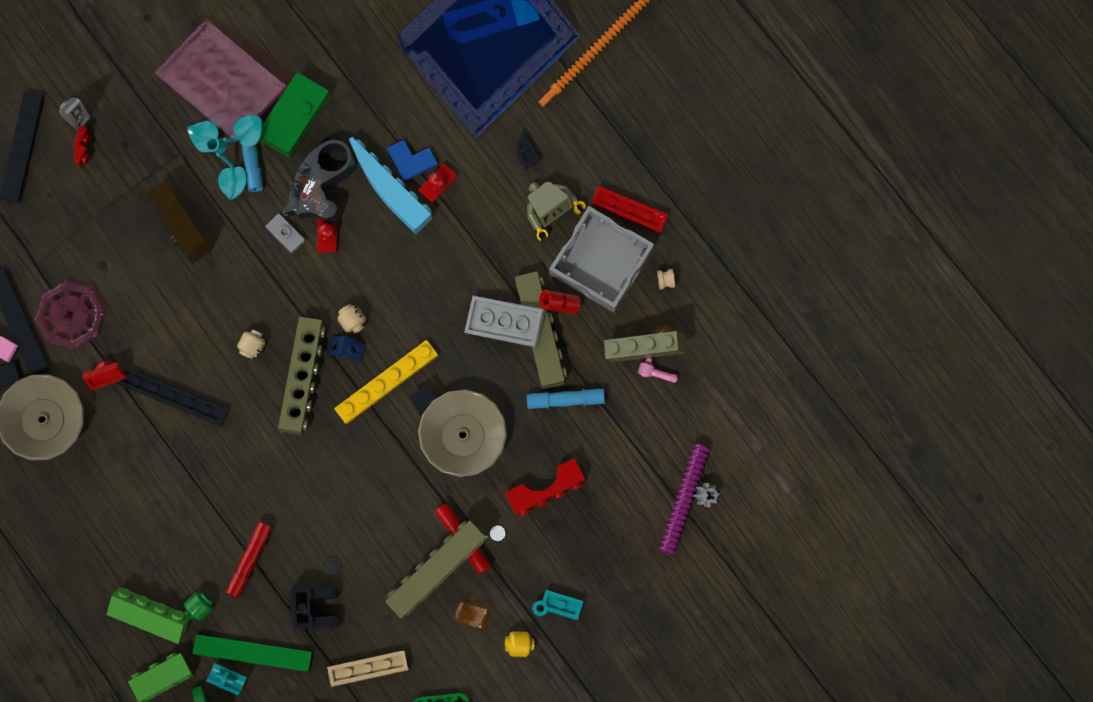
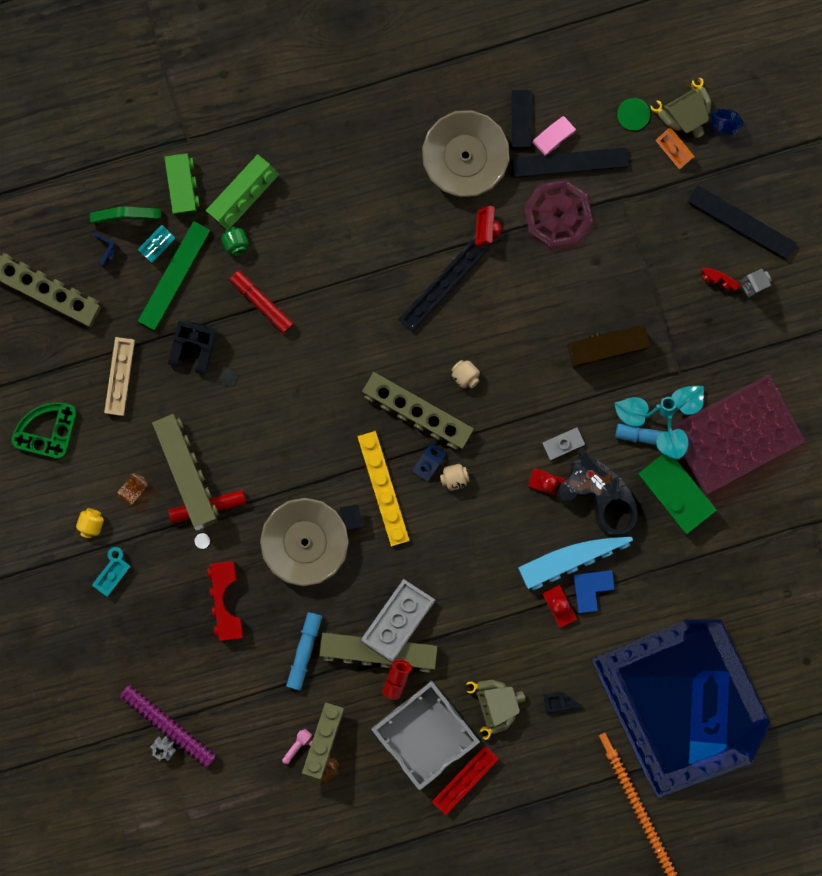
camera: 100 degrees right, 10 degrees up
tan wheel [657,269,675,290] -> none

